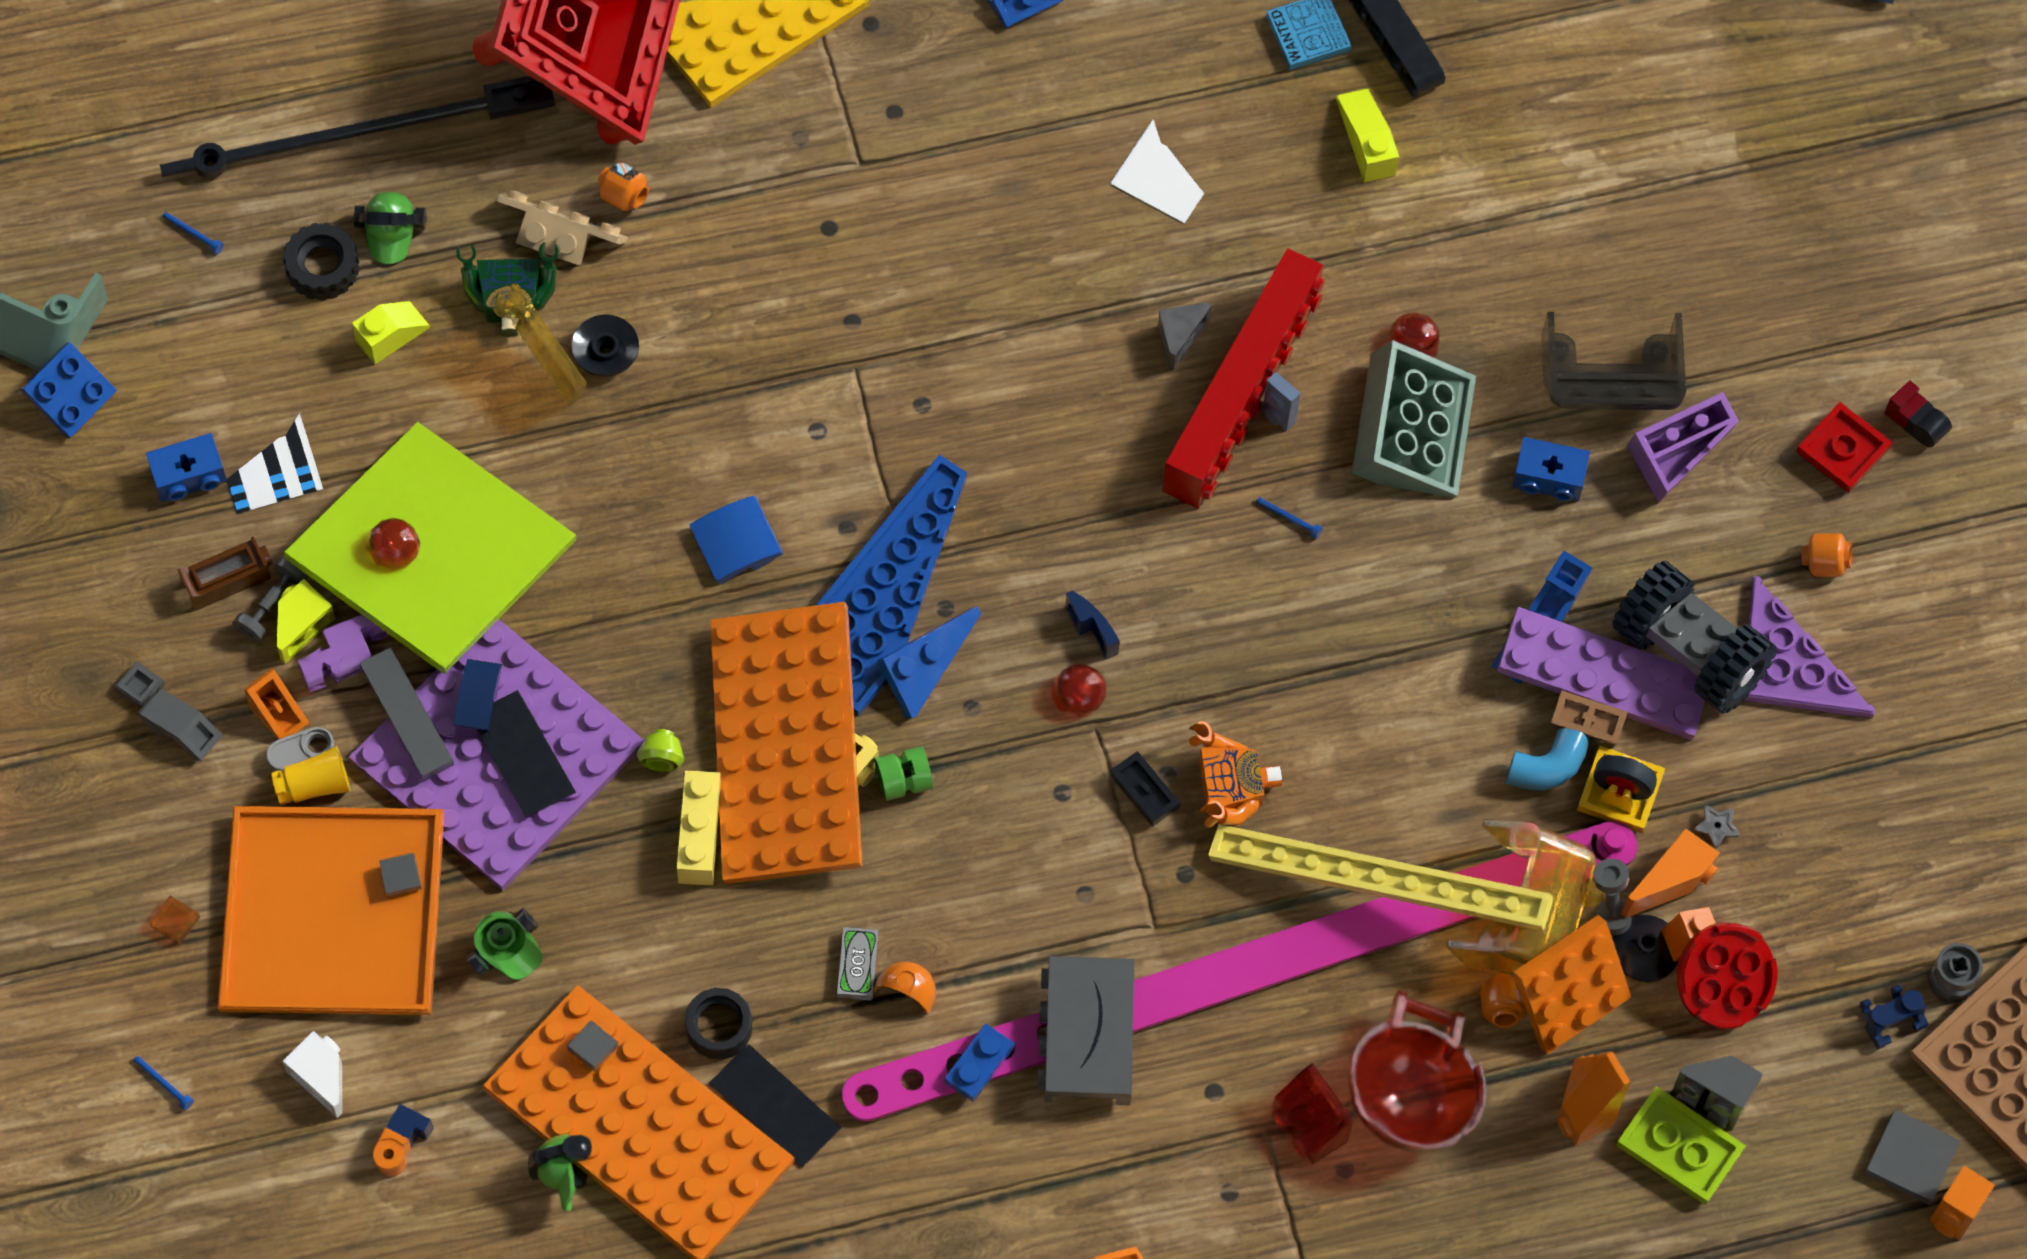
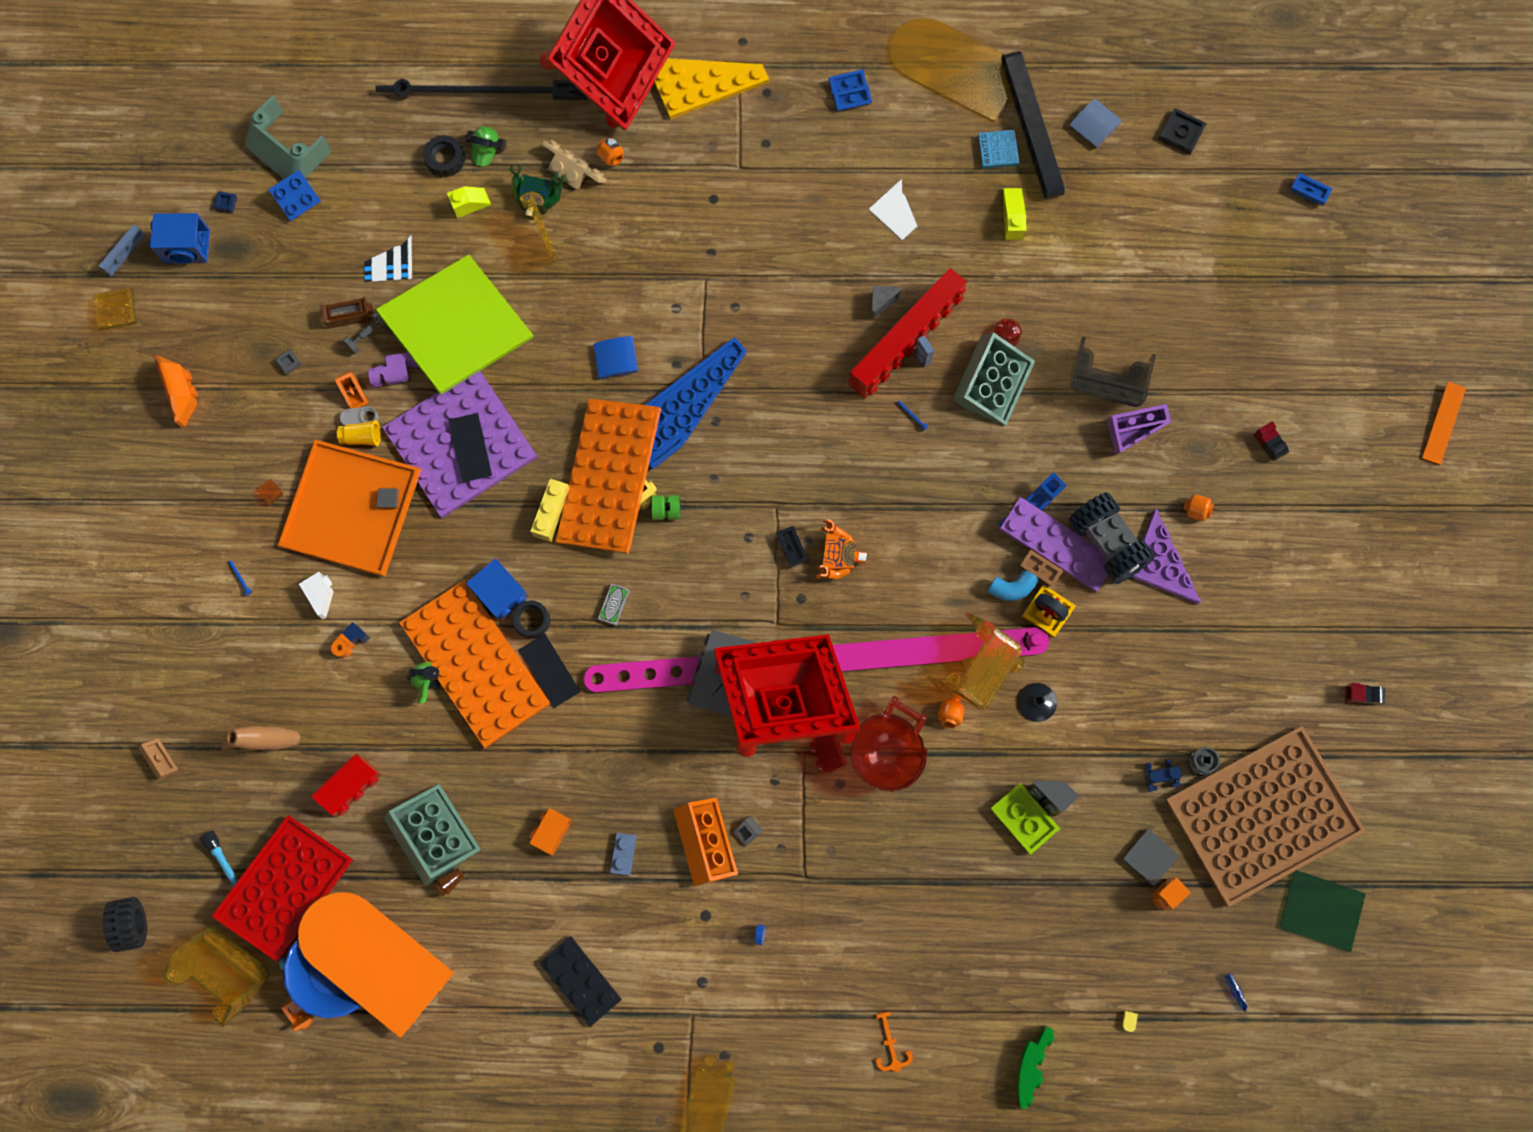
camera: 20 degrees right, 10 degrees up
dark grey slope [137,688,223,761] -> none
blue brick [146,433,227,502] -> none
blue piece [163,212,224,255] -> none
neon yellow slope [277,579,335,664] -> none
dark grey tile [360,647,454,780] -> none
clear red hair [366,517,421,570] -> none
dark blue slope [453,659,502,731] -> none
bright green cap [466,908,543,980] -> none
dark grey tile [567,1021,618,1072] -> none
black dish [572,315,639,377] -> none
lime cone [637,729,684,772] -> none
orange helmet [873,961,936,1014] -> none
blue wing [877,606,981,720] -> none
blue plate [945,1023,1015,1102] -> none
clear red hair [1051,664,1107,717] -> none
dark blue slope [1065,591,1120,659] -> none
light yellow plate [1208,824,1553,931] -> none
blue brick [1512,437,1590,501] -> none
orange plate [1513,915,1632,1054] -> none
orange wedge [1557,1051,1630,1146] -> none
dark grey wheel [1593,858,1632,936] -> none
orange slope [1620,829,1720,918] -> none
orange brick [1661,907,1716,962] -> none
red tile [1677,922,1778,1029] -> none
flat silver plate [1694,806,1740,848] -> none
red plate [1796,402,1893,493] -> none
none -> blue brick [466,558,528,620]
none -> red piece [714,634,860,757]

